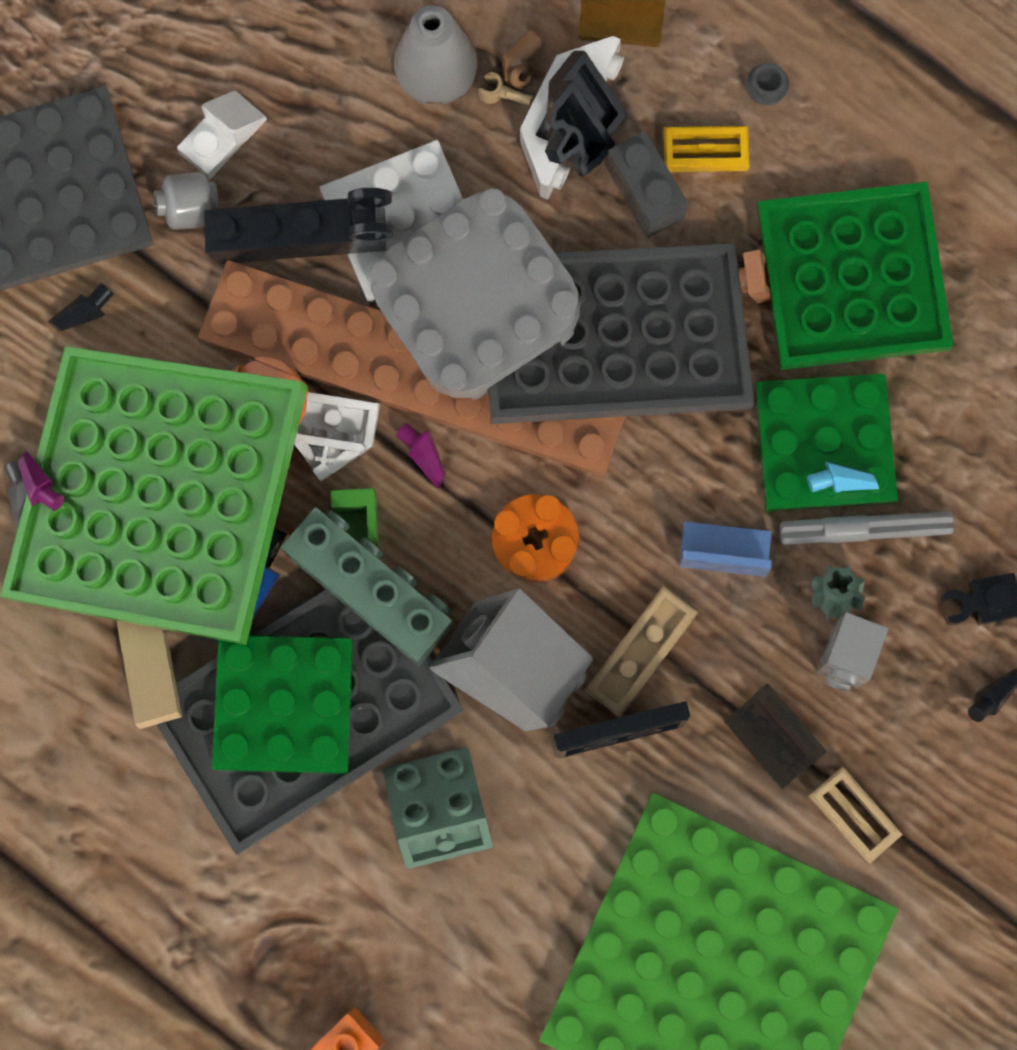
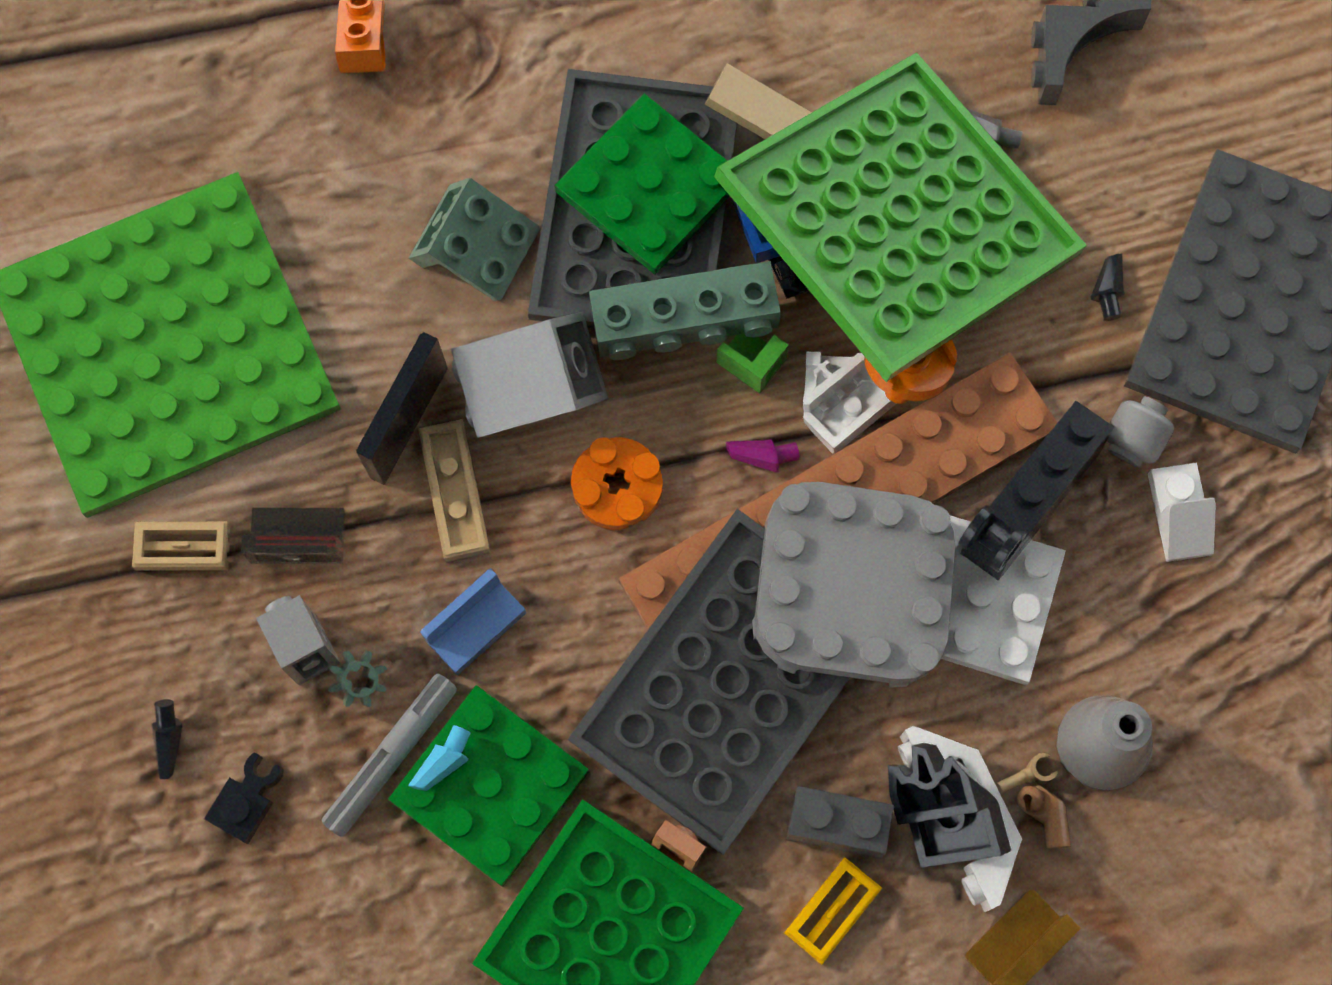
camera: 130 degrees right, 5 degrees down
magenta bar [18,451,64,511] -> none

